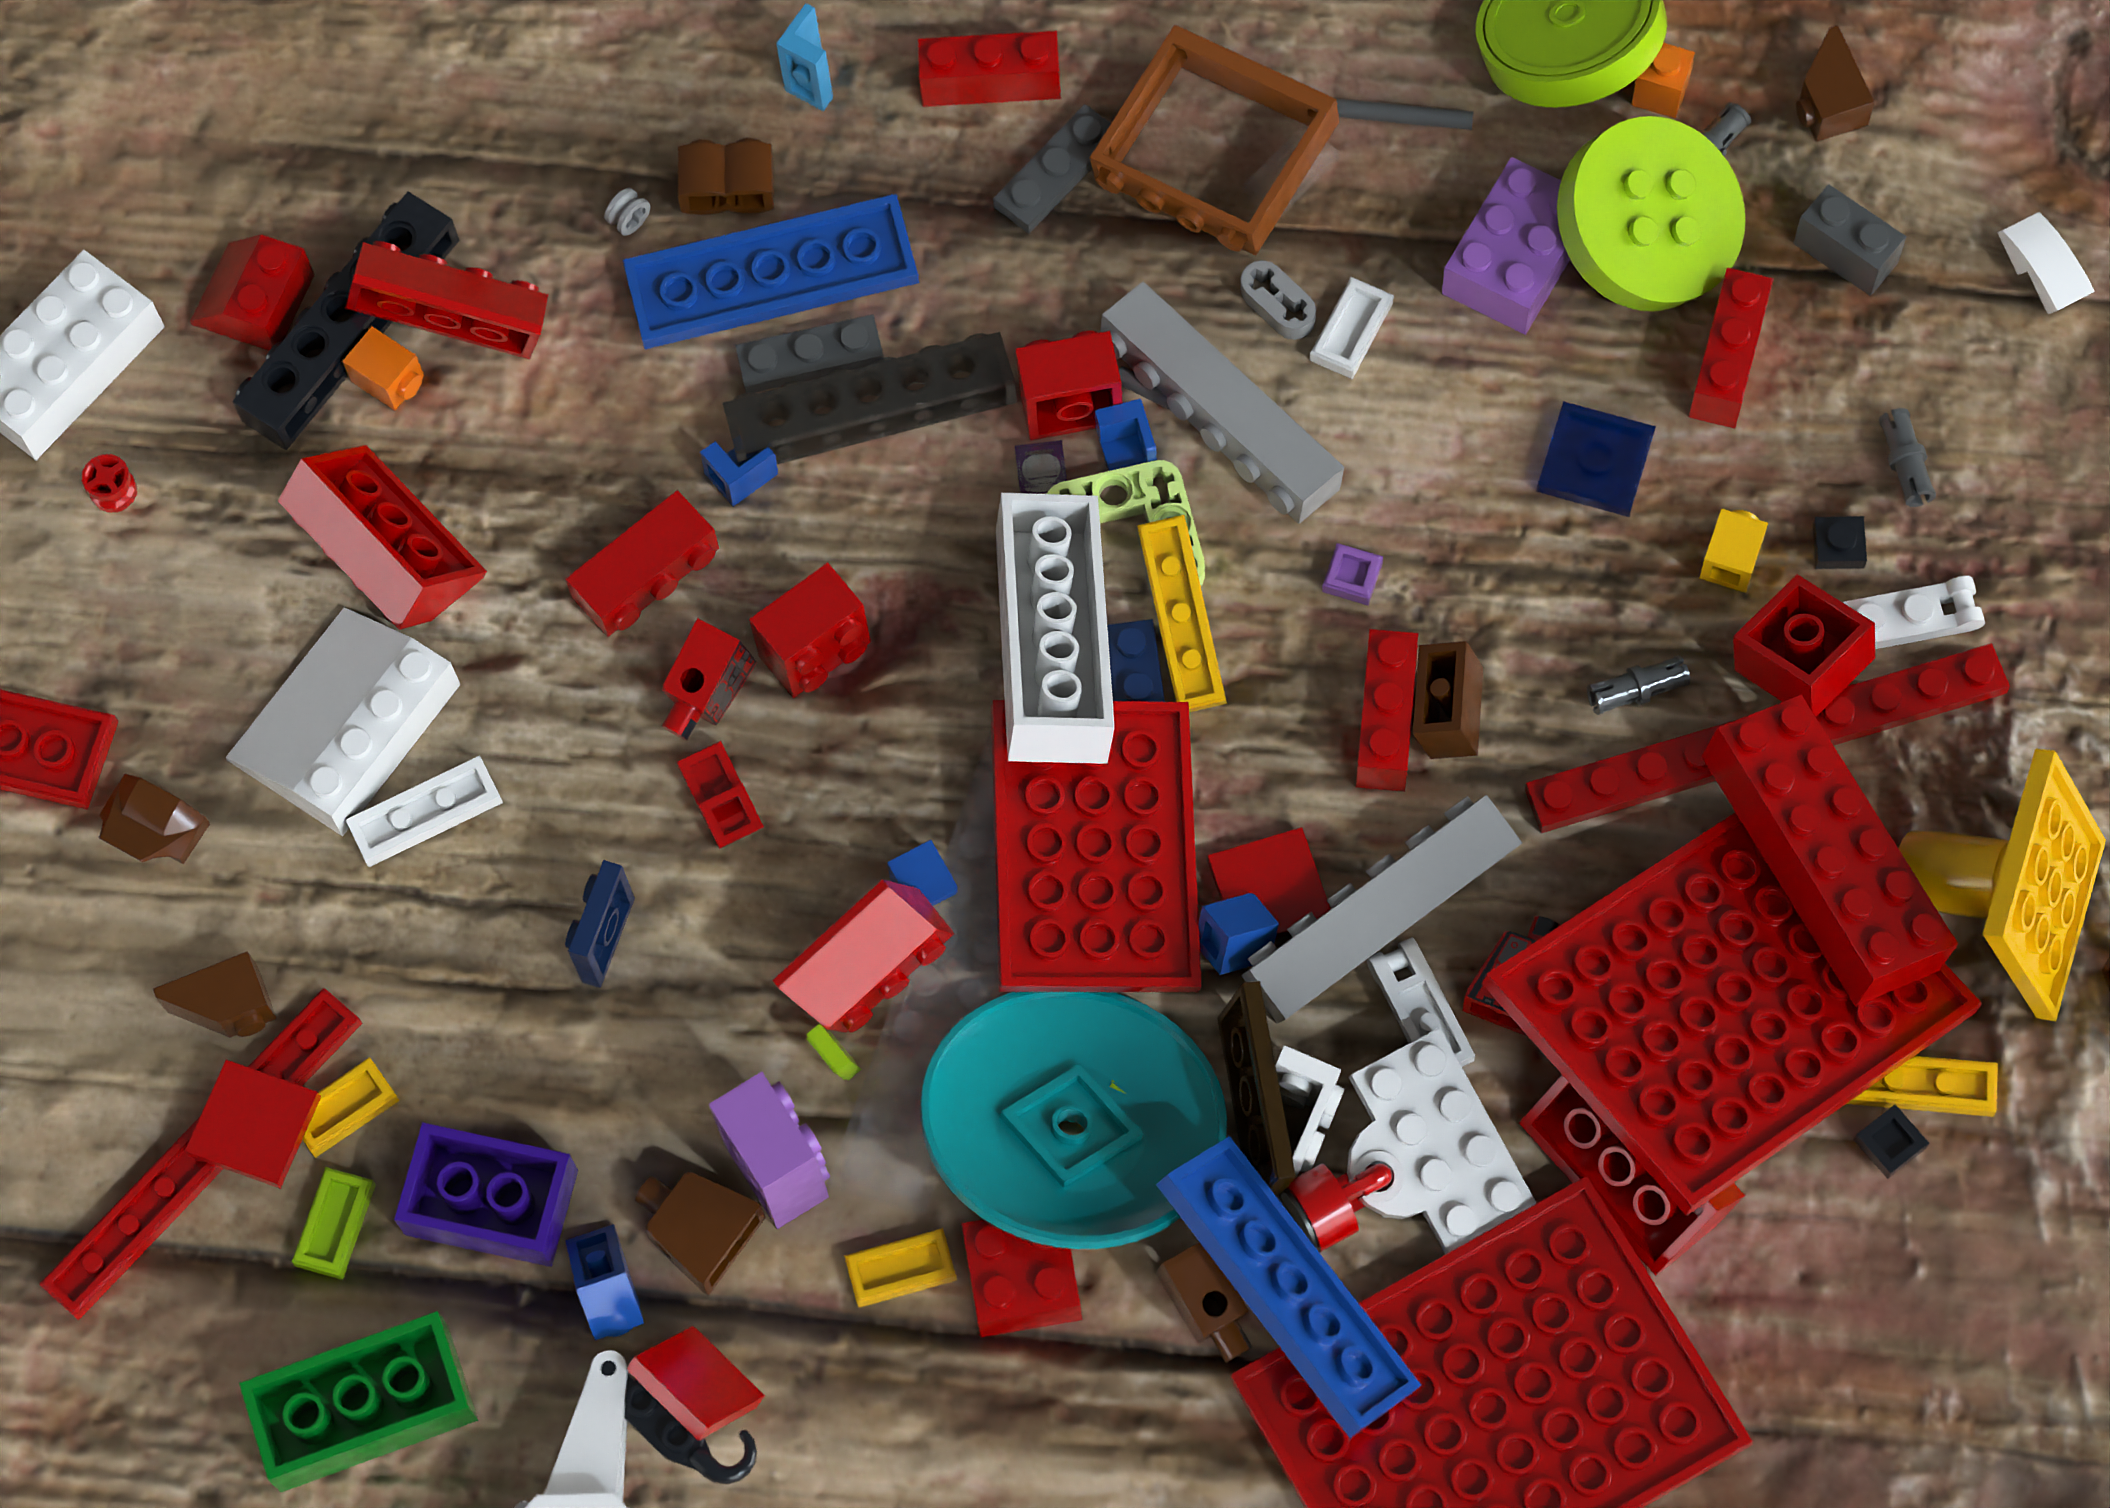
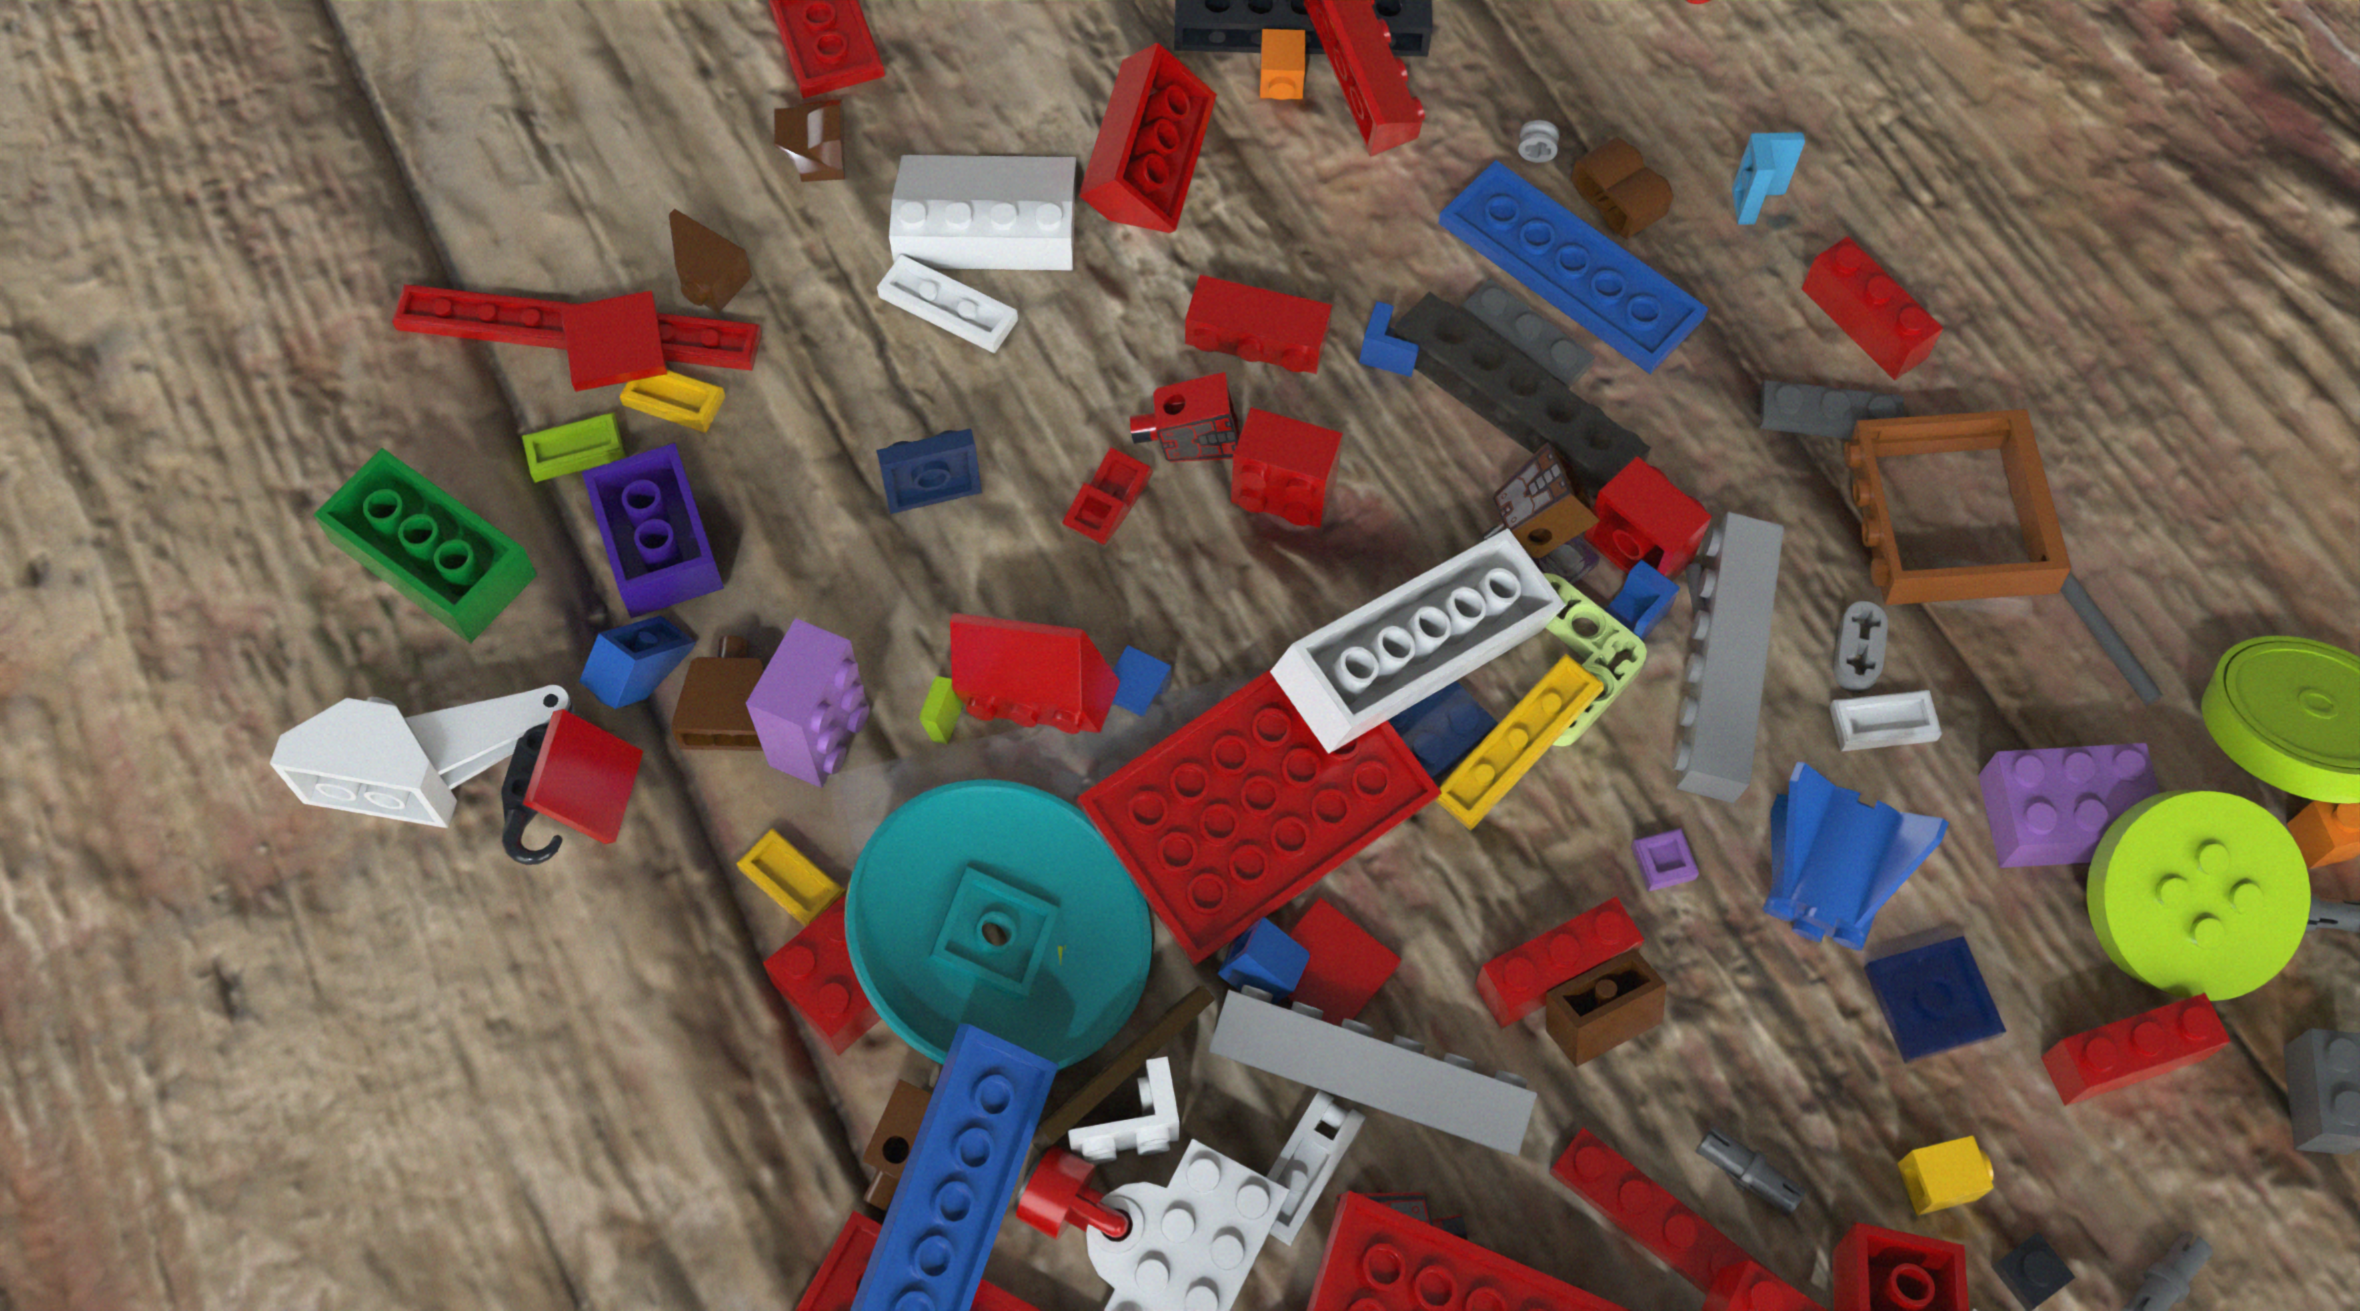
camera: 50 degrees right, 5 degrees down
none -> reddish brown torso [1483,442,1600,558]
none -> blue brick [1762,762,1949,951]

